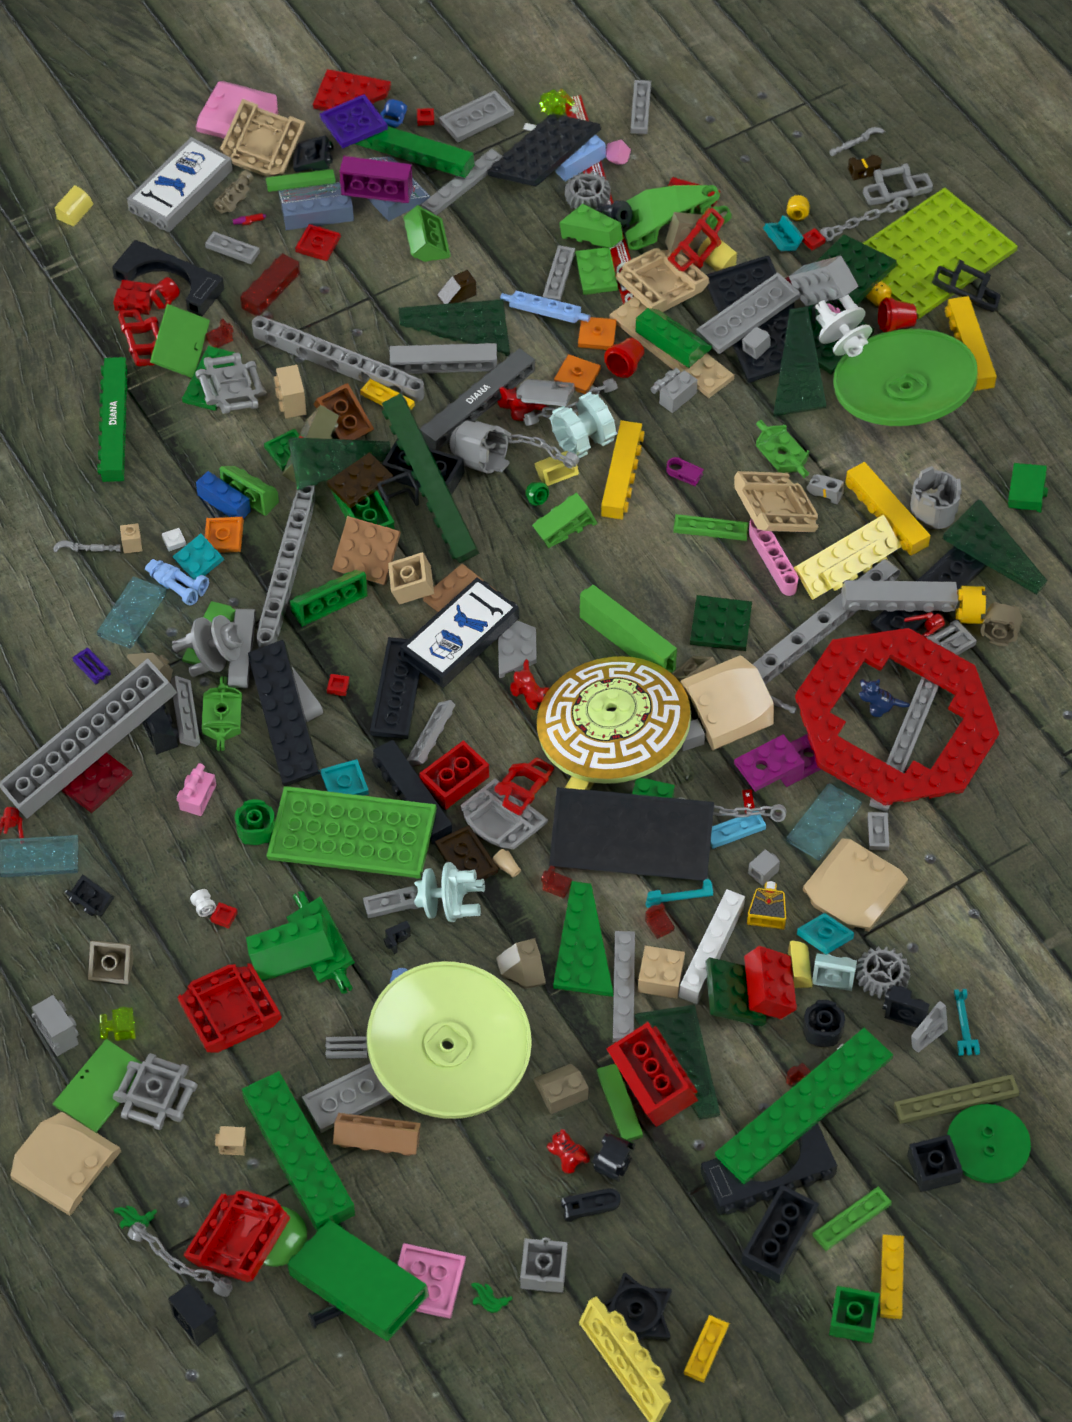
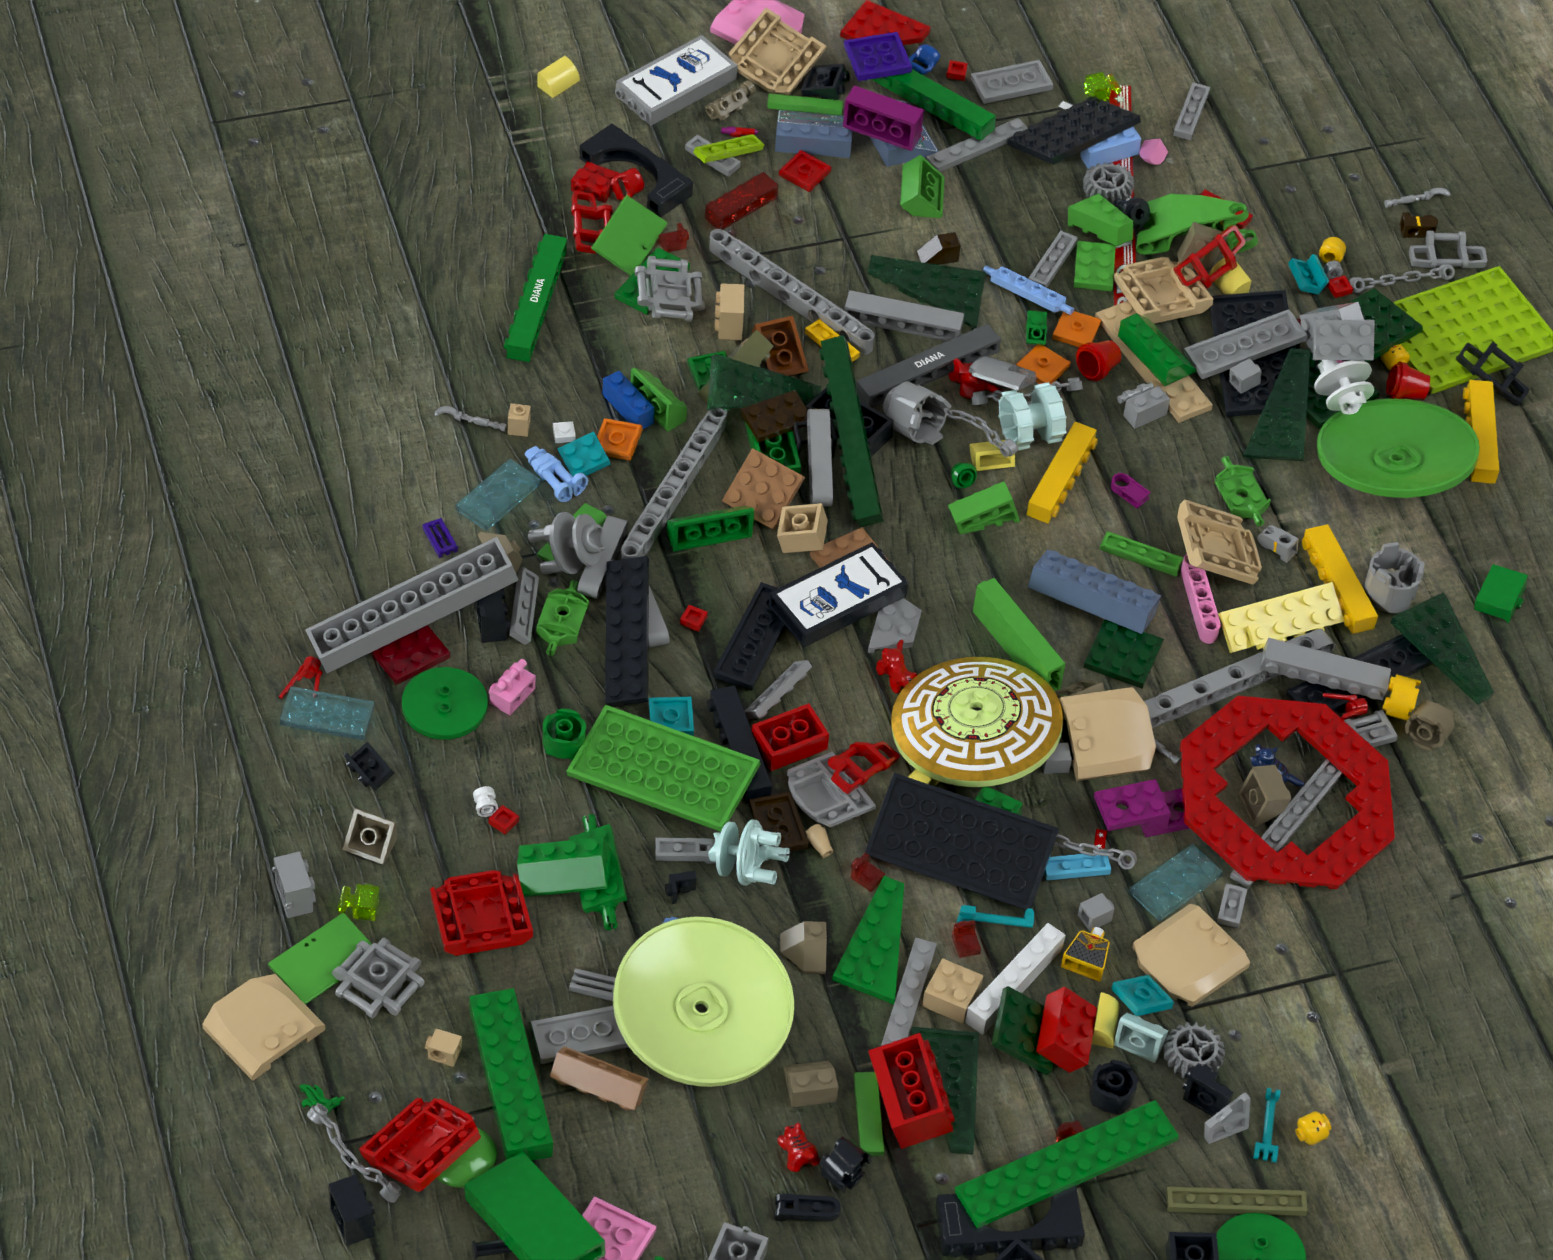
camera: 10 degrees right, 5 degrees down
none -> green plate [402,667,488,740]
none -> lime tile [693,134,764,163]
none -> light grey beam [807,409,833,507]
none -> green slope [1026,310,1047,346]
none -> sand blue brick [1028,549,1161,634]
none -> dark tan slope [1238,765,1291,827]
none -> yellow head [1295,1111,1332,1145]
none -> light grey plate [1313,320,1375,360]
none -> light grey bush [1324,261,1343,279]

